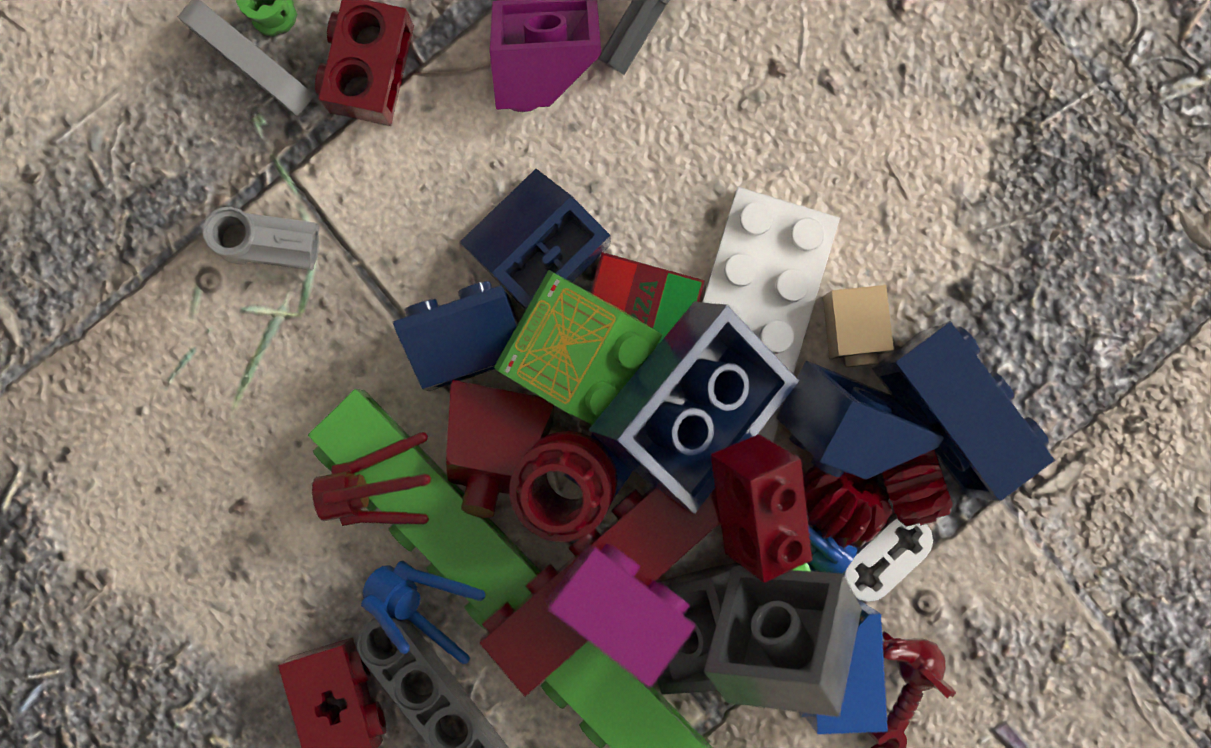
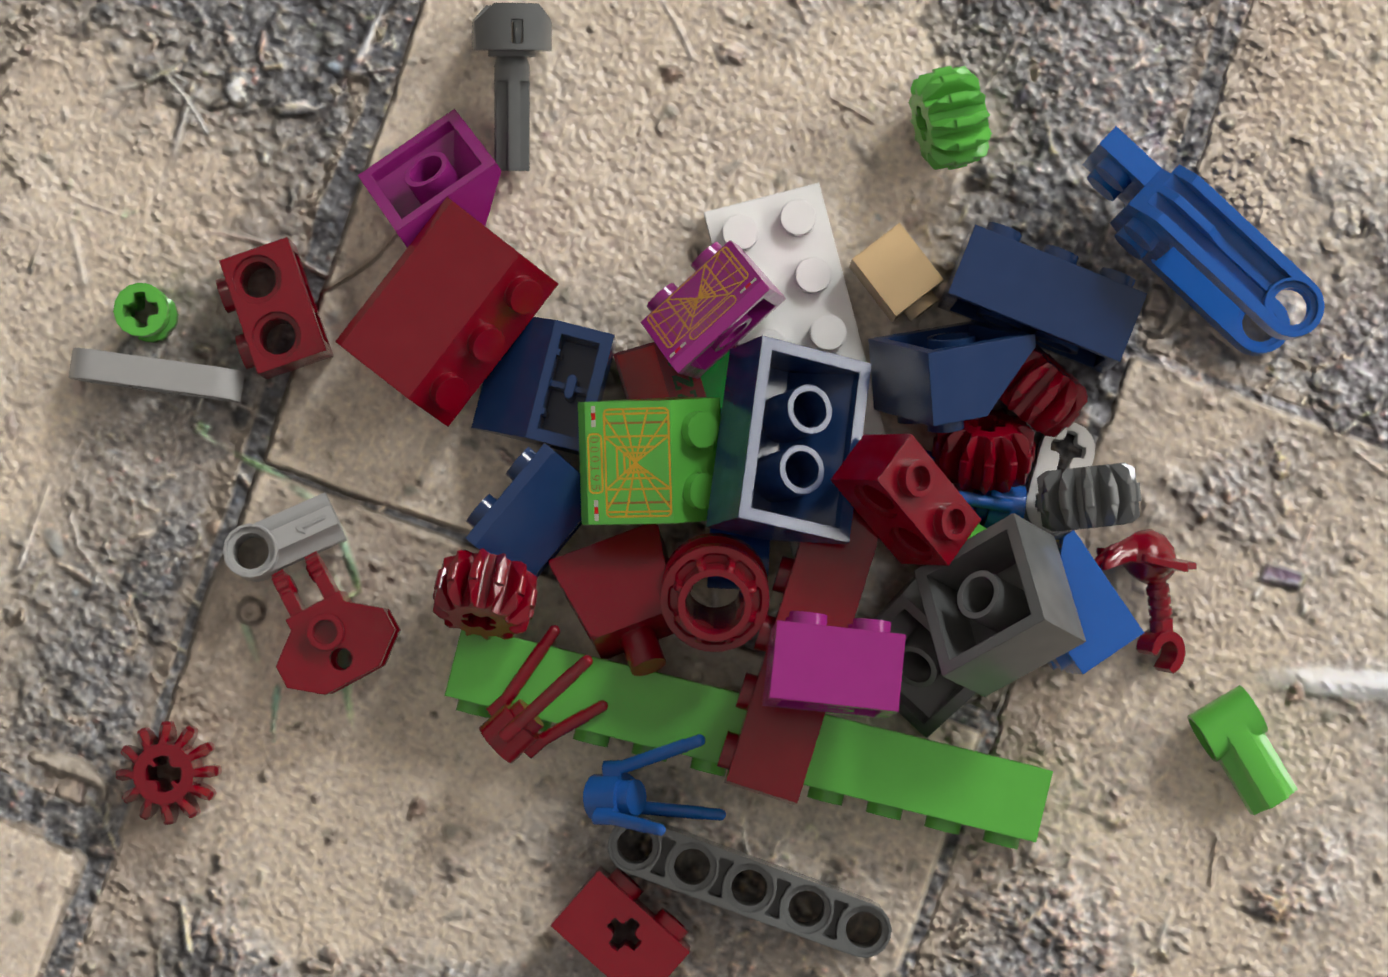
camera: 30 degrees left, 0 degrees up
none -> dark red gear [116,721,222,825]
none -> dark red hinge [271,551,401,695]
none -> dark red slope [335,197,559,427]
none -> dark red gear [433,548,538,640]
none -> magenta slope [641,240,786,379]
none -> bright green gear [908,66,992,170]
none -> dark grey gear [1036,463,1142,532]
none -> blue plate [1082,126,1325,356]

